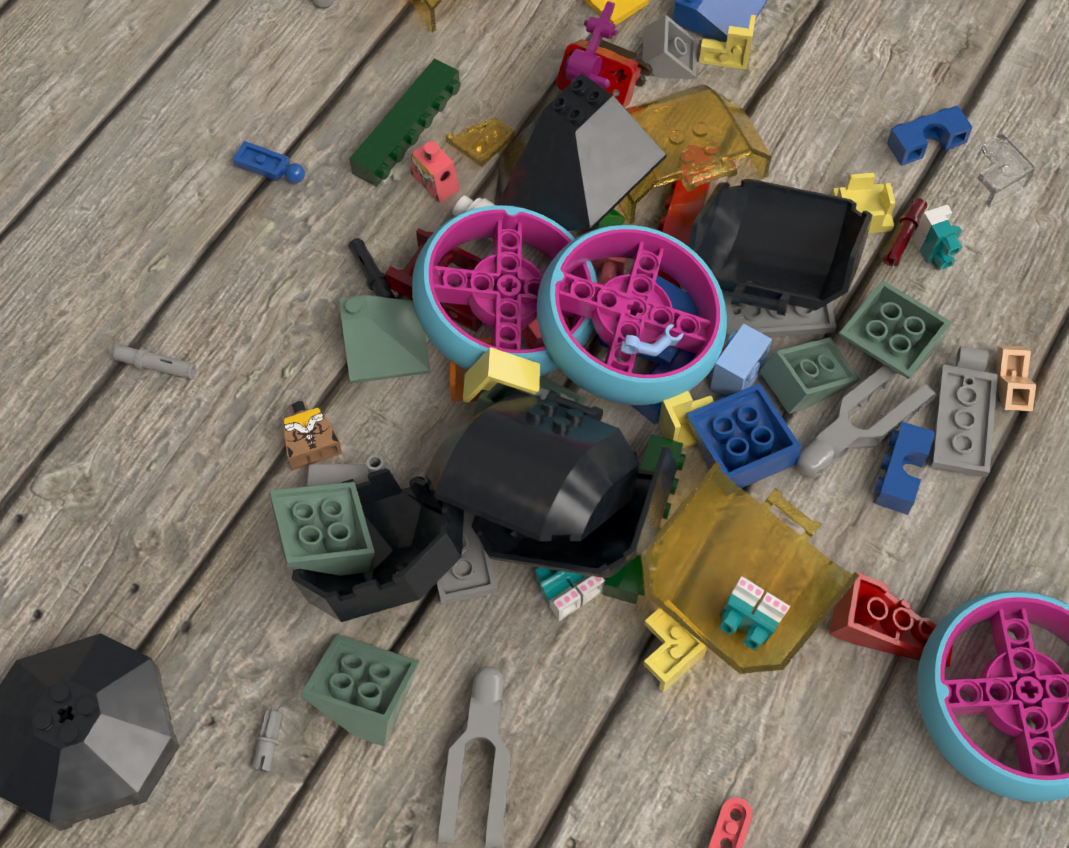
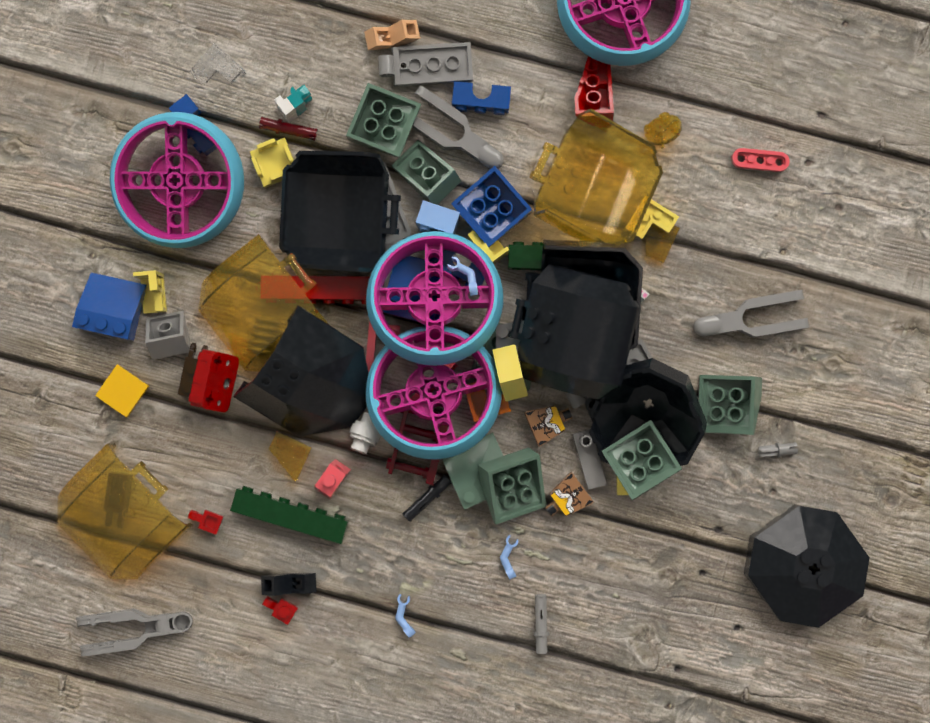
camera: 105 degrees left, 25 degrees up
blue plate [232,141,305,184] -> none
magenta piece [565,1,618,89] -> none
teal hips [718,576,790,651] -> none
none -> dark pink wheel [110,112,244,248]
none -> red plate [187,510,224,535]
none -> black brick [261,573,317,596]
none -> red plate [262,596,298,625]
none -> light blue arm [395,594,416,638]
none -> sand green slope [478,447,546,525]
none -> light blue arm [500,535,518,580]
none -> torso [524,405,573,446]
none -> clear yellow plate [644,112,682,149]
none -> clear yellow wing [645,224,680,263]

